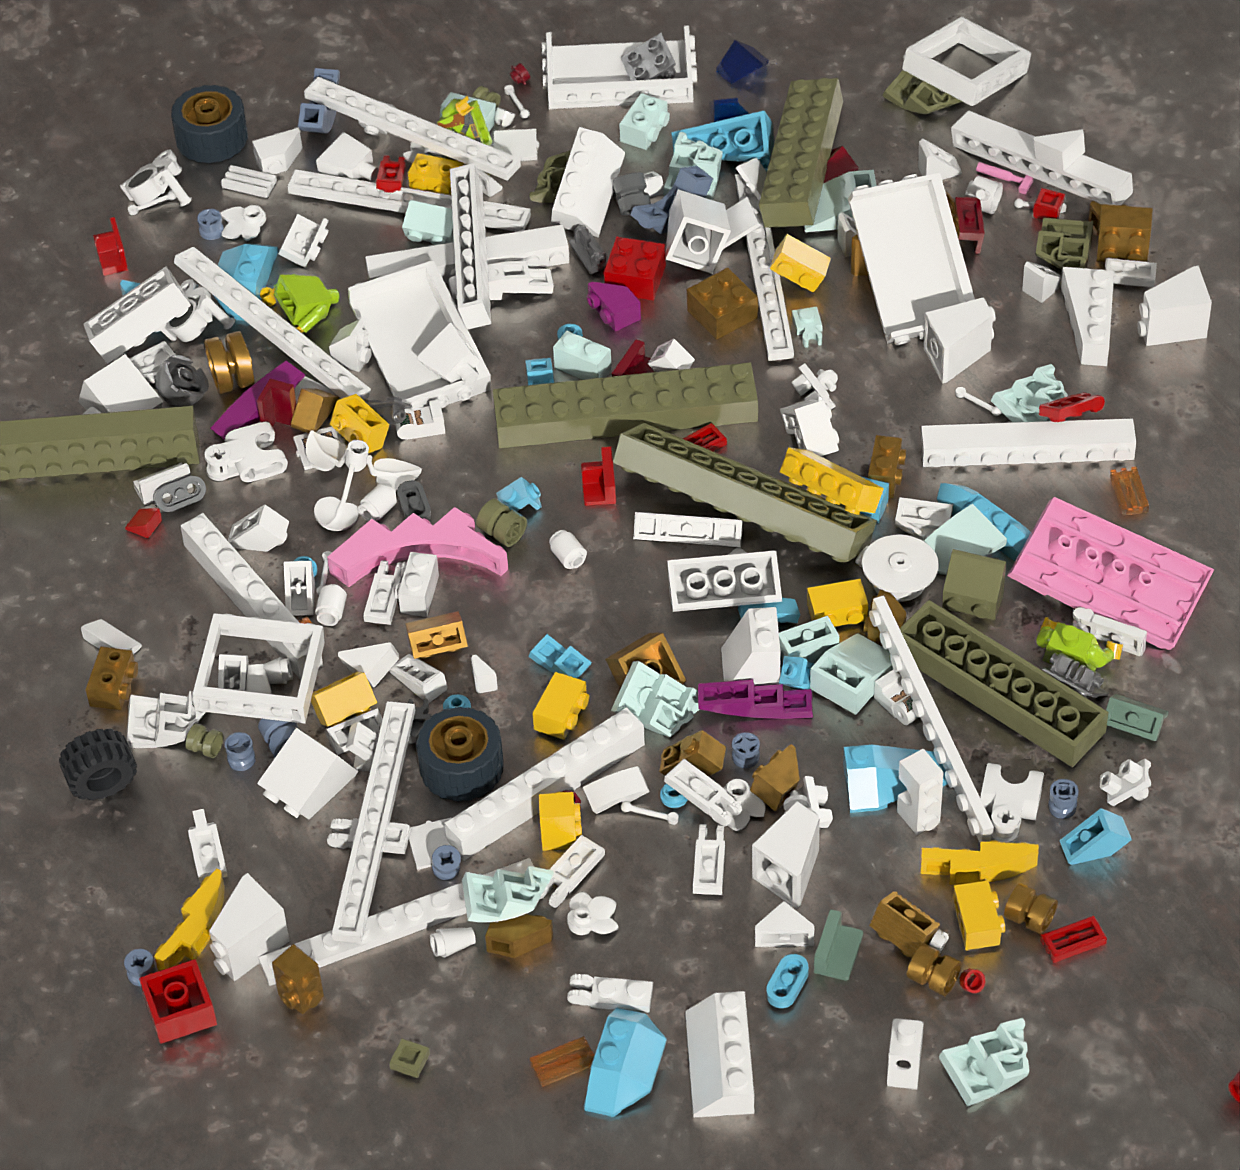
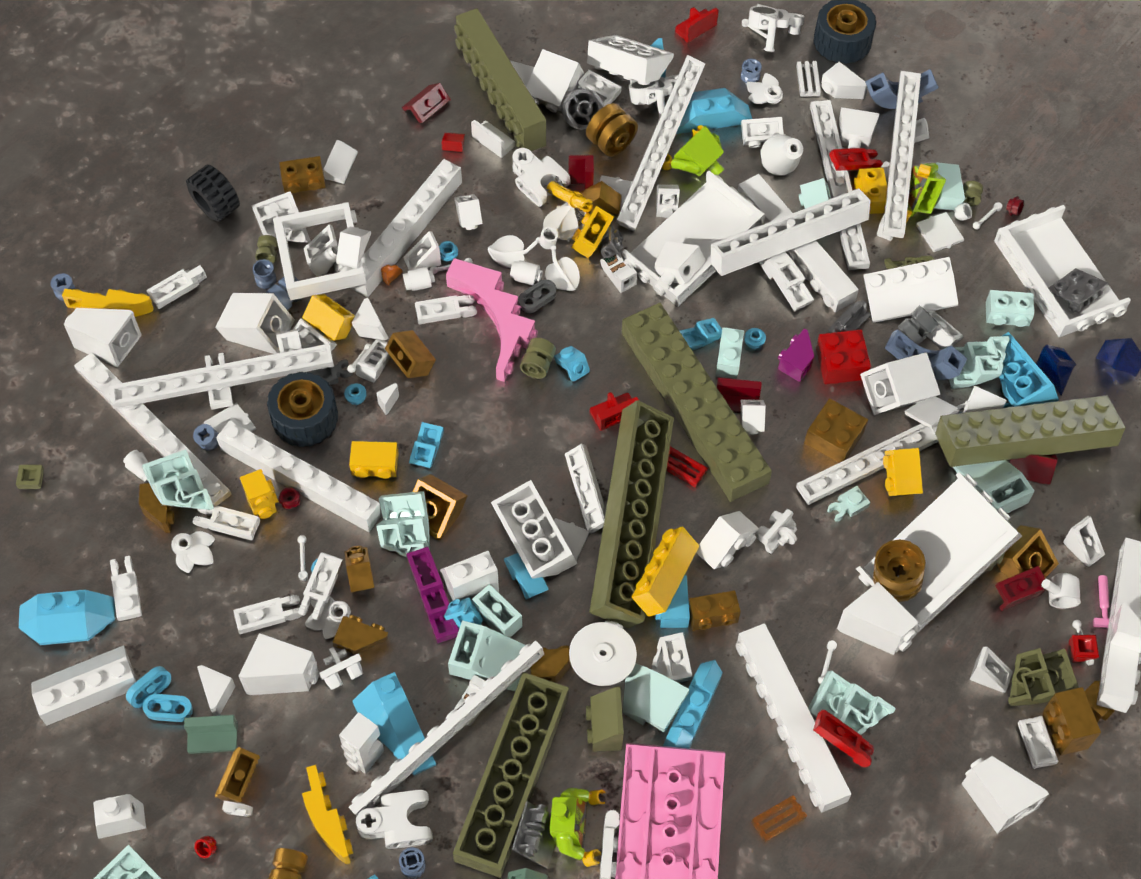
camera: 65 degrees right, 10 degrees up
red brick [139,959,217,1044] -> none
plate [154,475,206,512] -> none
magenta slope [210,361,305,441] -> none
pearl gold brick [272,944,324,1015] -> none
white brick [395,552,439,617] -> none
clear orange tile [530,1036,595,1087] -> none
white brick [549,530,587,569] -> none
white slope [583,766,650,814] -> none
sand blue wheel [732,732,760,768] -> none
yellow brick [807,579,868,627] -> none
pearl gold wheel [907,943,962,996] -> none
yellow brick [953,880,1005,950] -> none
white wedge [1061,267,1114,366] -> none
none -> medium azure plate [126,666,171,708]
none -> white slope [336,226,371,269]
none -> white hinge [347,343,371,373]
none -> panel [402,83,451,123]
none -> yellow pin [547,181,593,212]
none -> white cone [760,134,803,175]
none -> pearl gold wheel [873,539,926,602]

